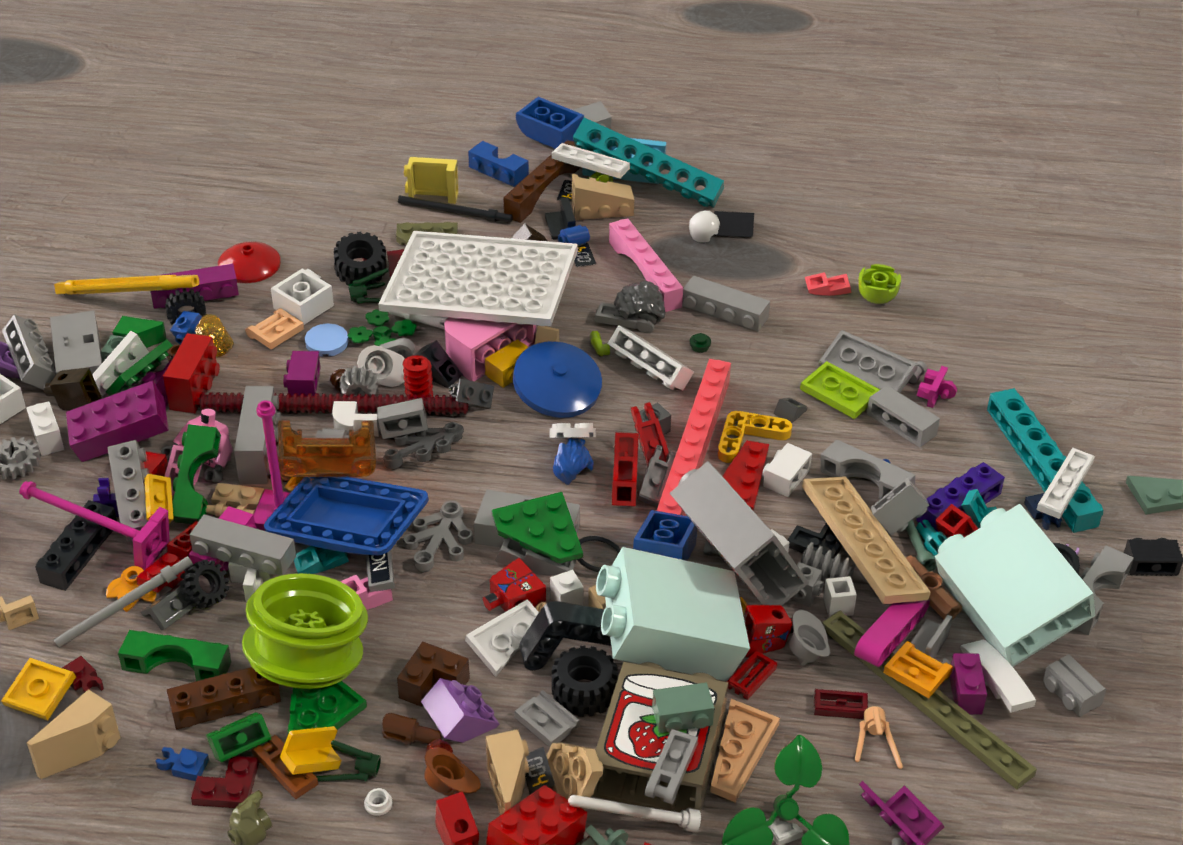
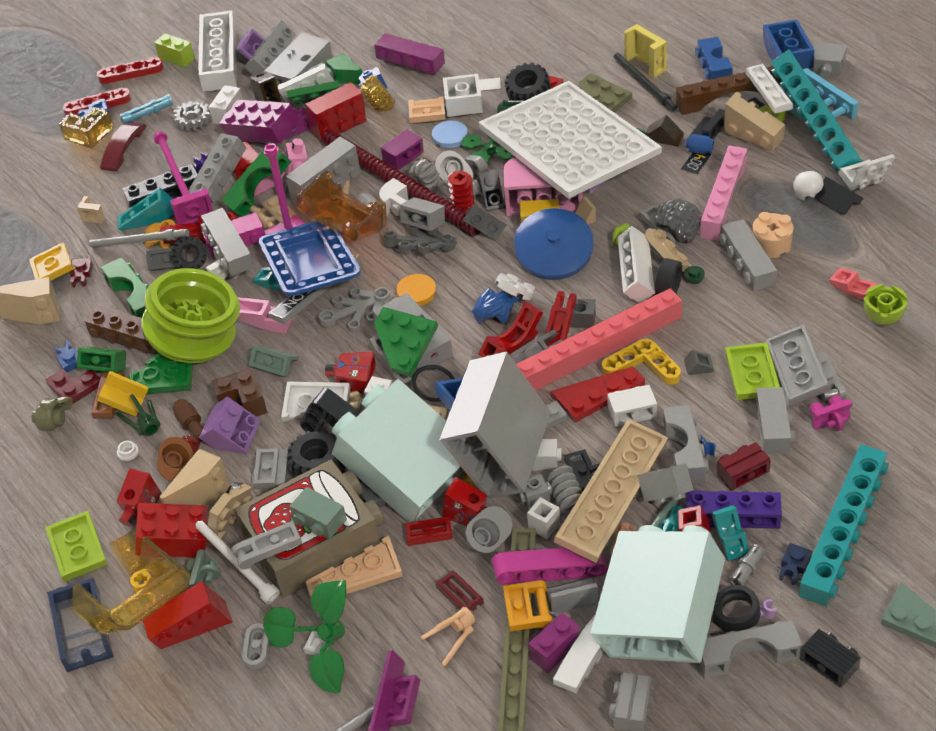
camera: 50 degrees right, 5 degrees up
yellow piece [54,275,199,295] -> none
yellow panel [144,474,173,524] -> none
black tyre [165,288,206,325] -> none
red dish [218,241,281,283] -> none
white tile [1037,448,1095,519] -> none
none -> teal slope [118,188,174,231]
none -> sand green panel [249,345,299,376]
none -> light orange tile [396,274,437,306]
none -> tan plate [645,228,691,272]
none -> black tyre [655,258,683,295]
none -> dark red brick [716,442,771,491]
none -> light nougat brick [752,212,793,258]
none -> white bracket [838,154,896,190]

